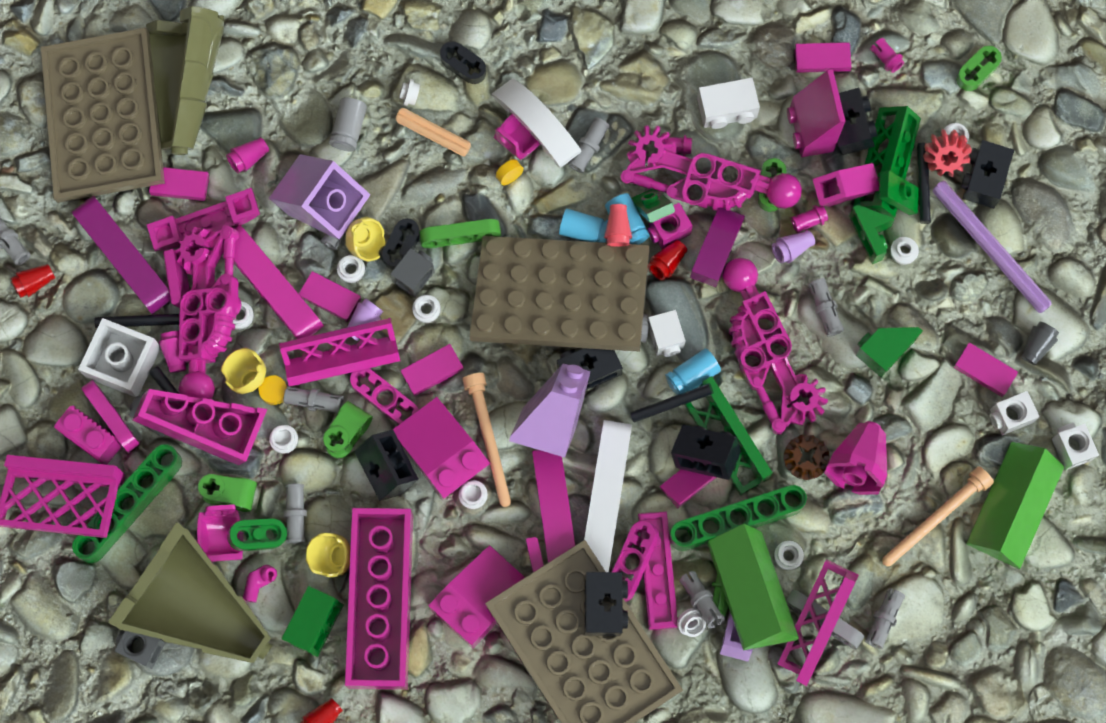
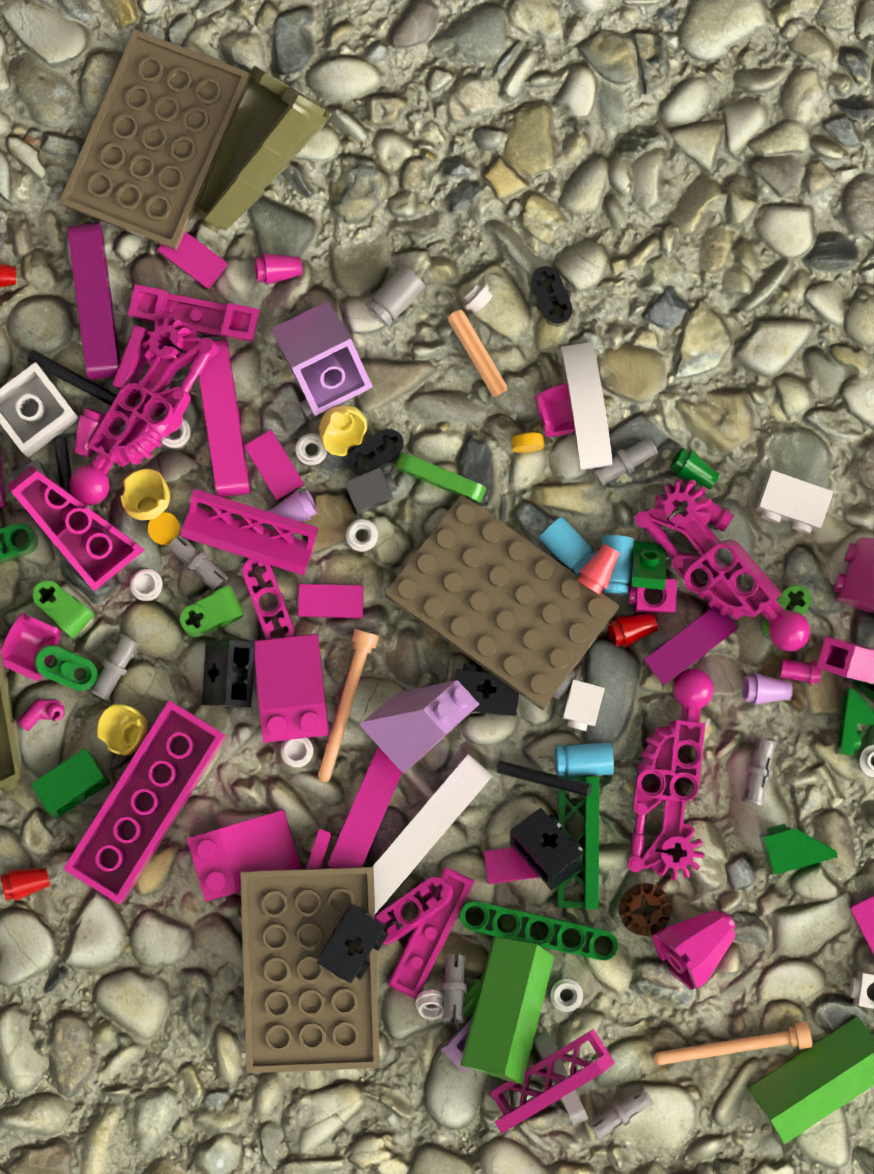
camera: 30 degrees right, 10 degrees up
none -> green cone [669,447,720,490]

